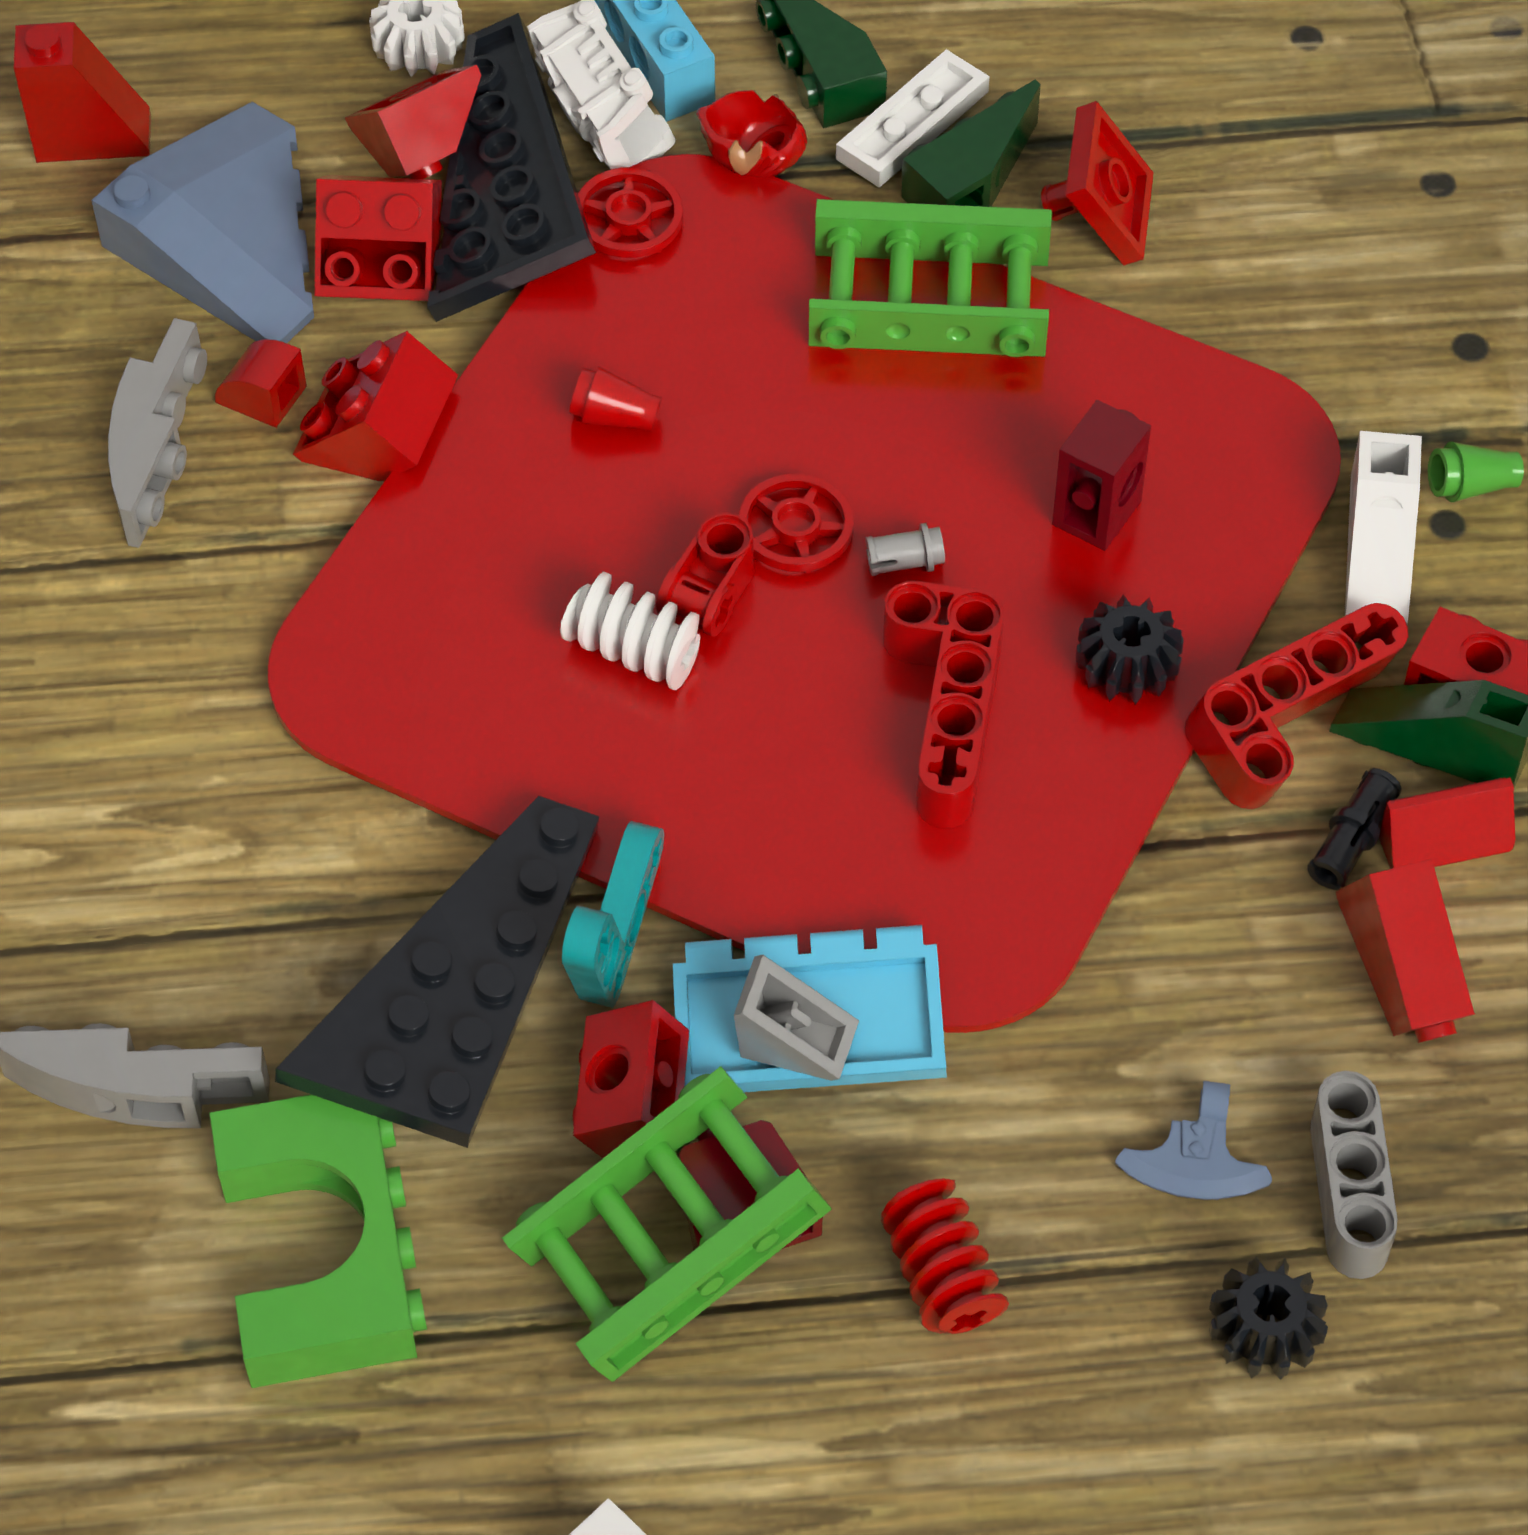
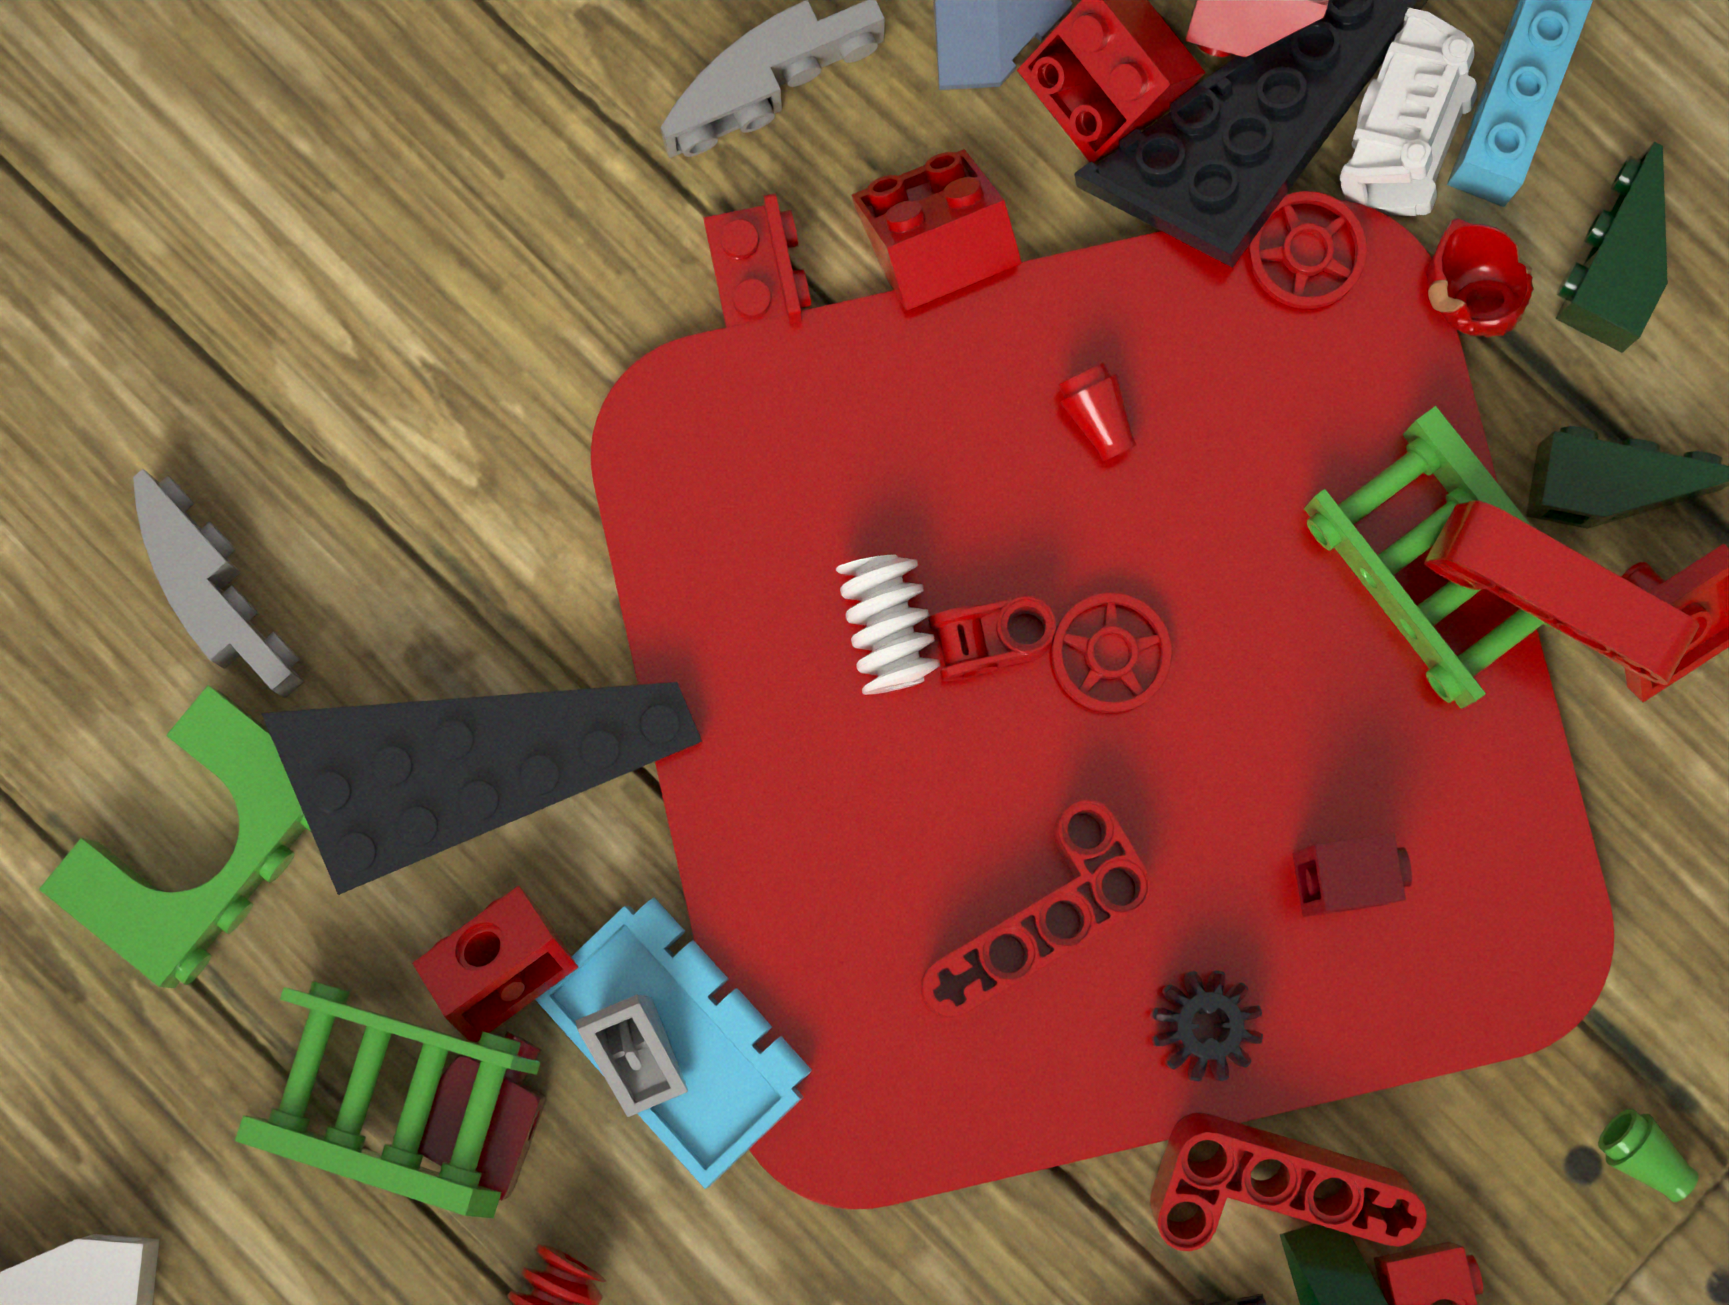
camera: 45 degrees right, 25 degrees up
red brick [215,339,307,428] -> none
teal beam [562,821,664,1008] -> none
white plate [836,49,990,188] -> none
light grey pin [865,523,945,576] -> none
white slope [1345,431,1422,625] -> none
none -> red bracket [703,193,811,327]
none -> red beam [1424,500,1700,685]

